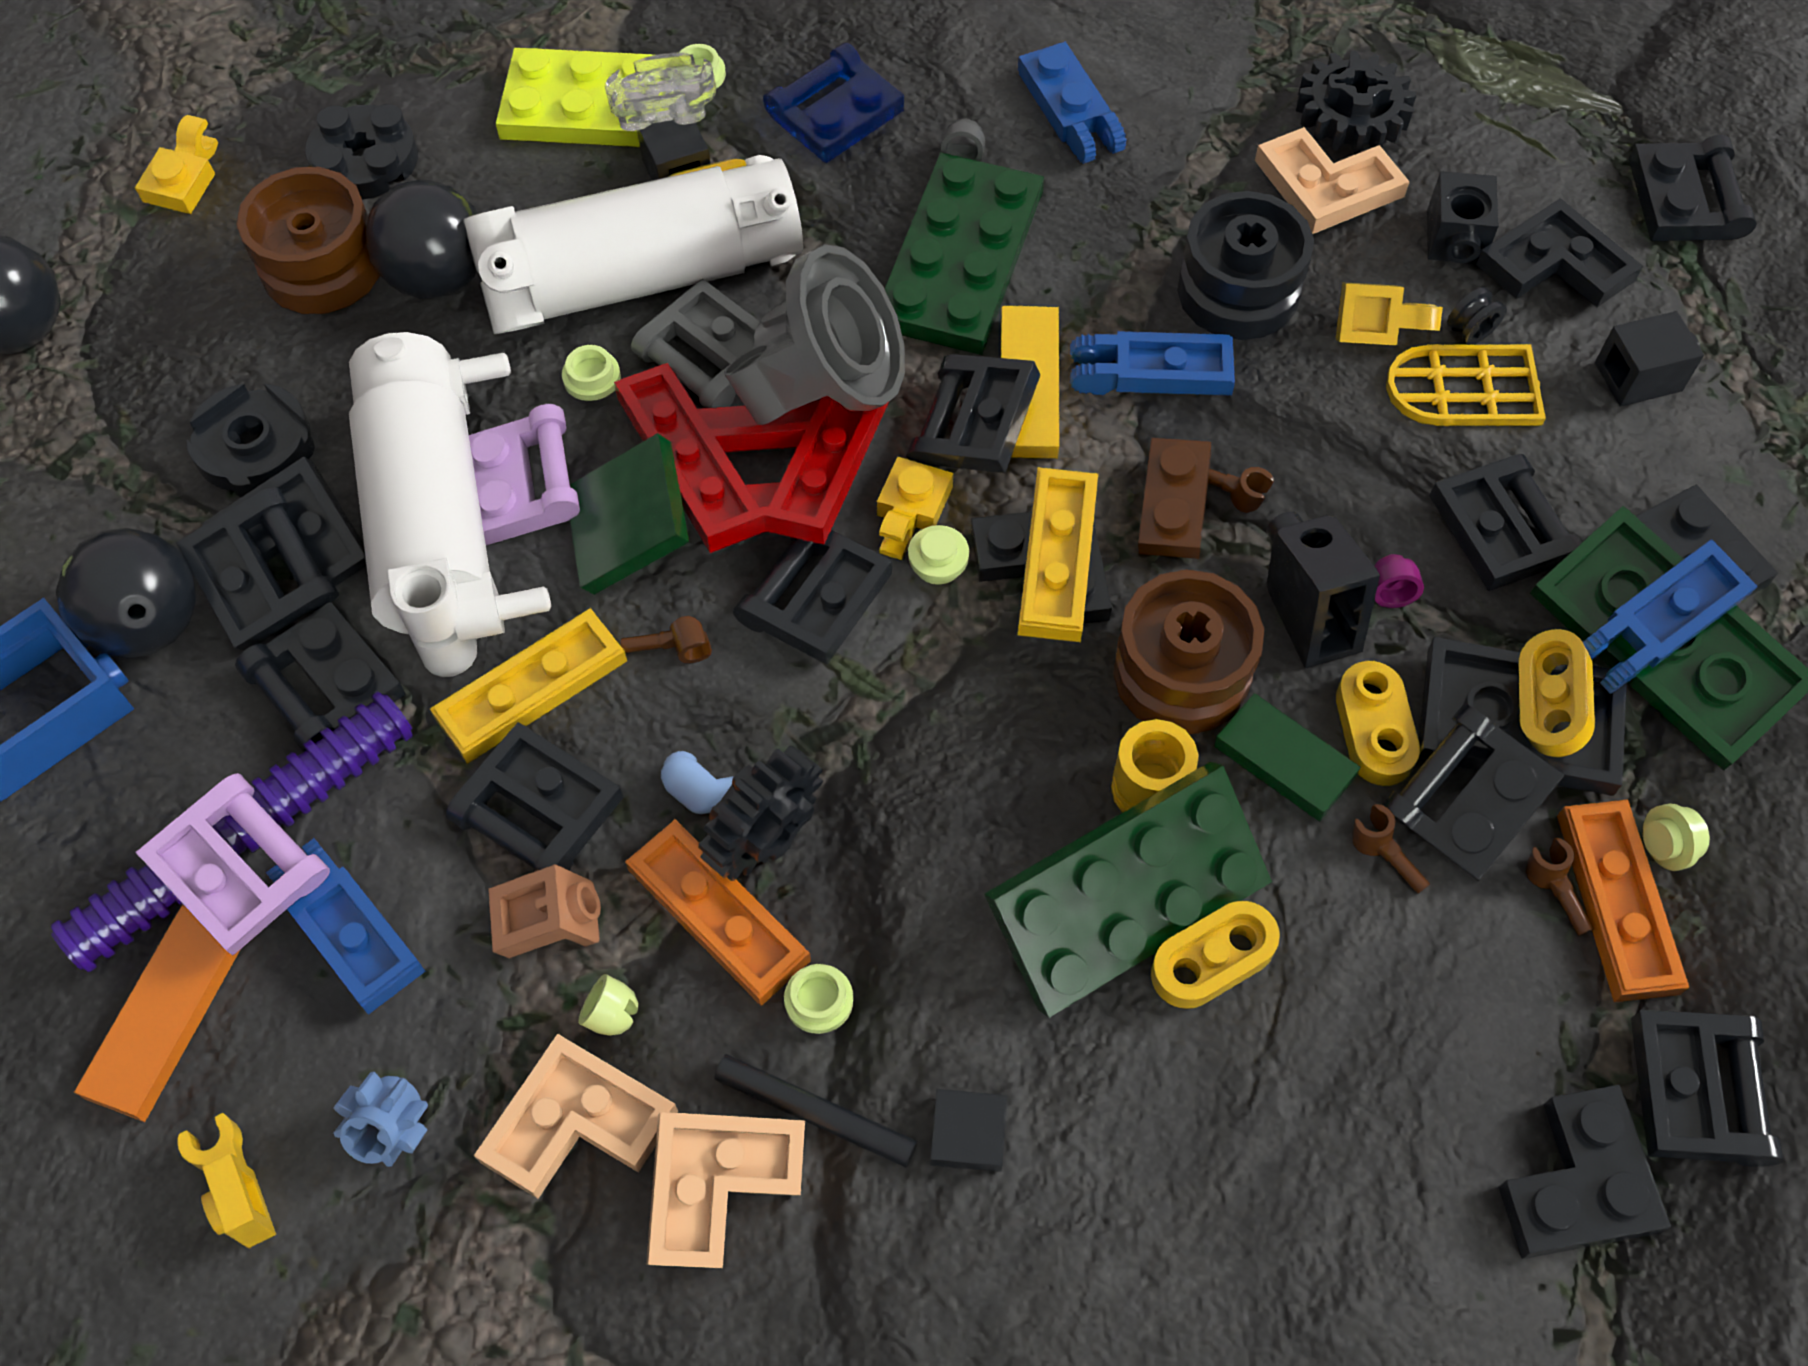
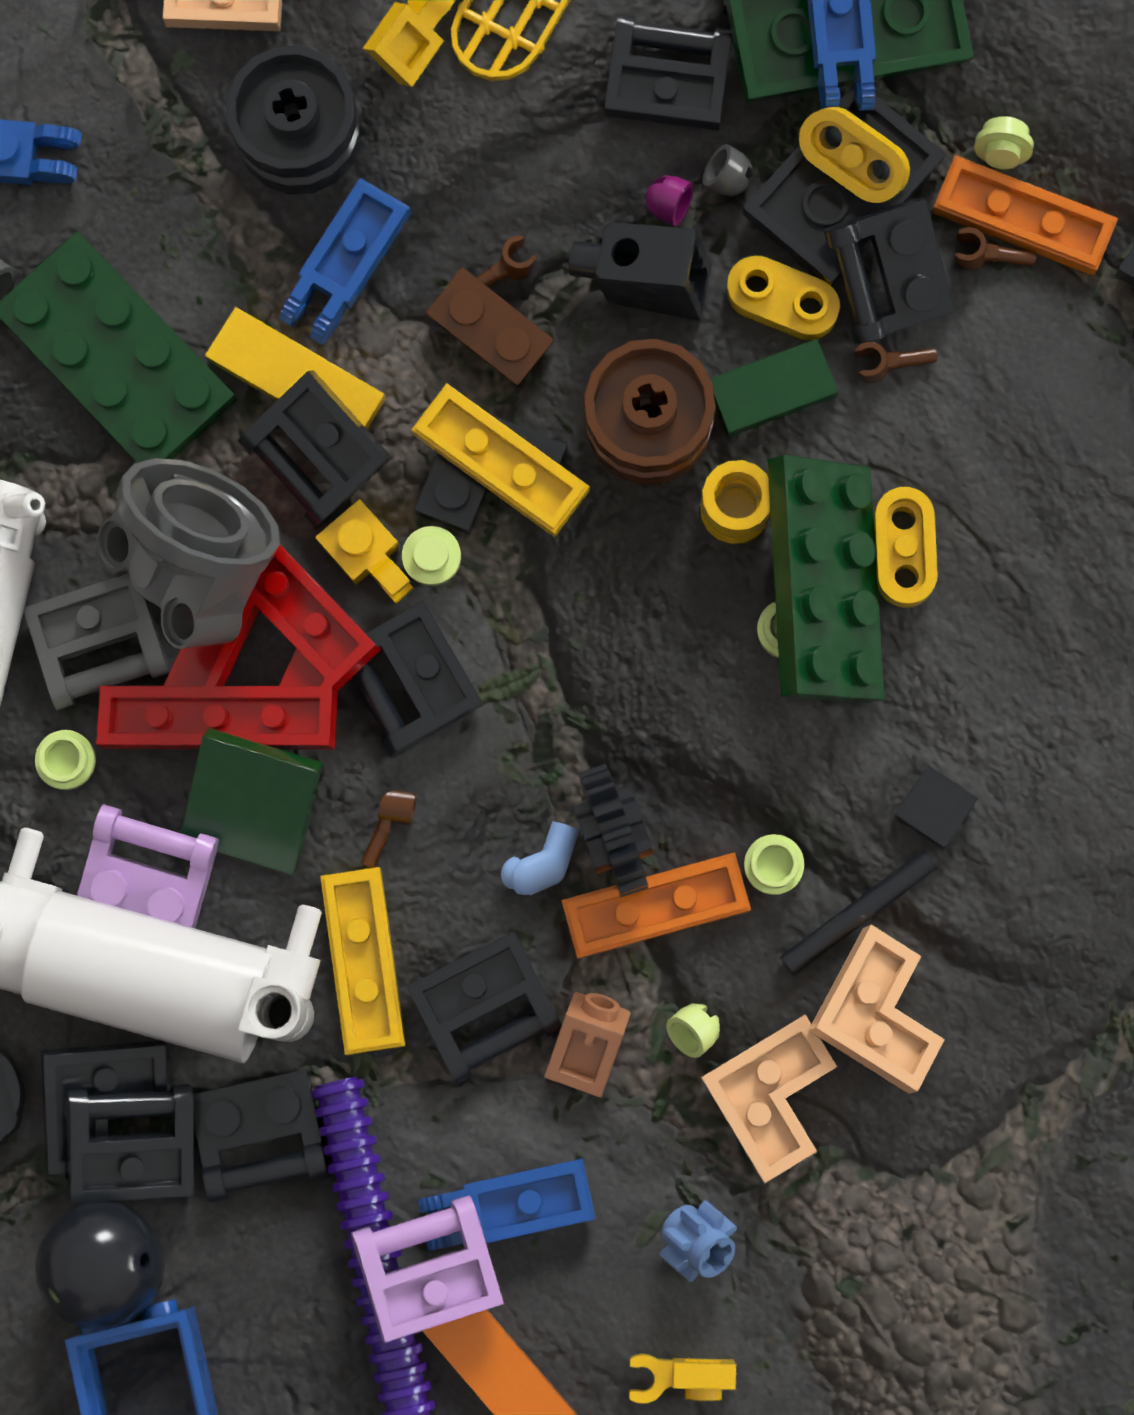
camera: 55 degrees left, 20 degrees up
none -> dark grey hinge [703,144,753,196]

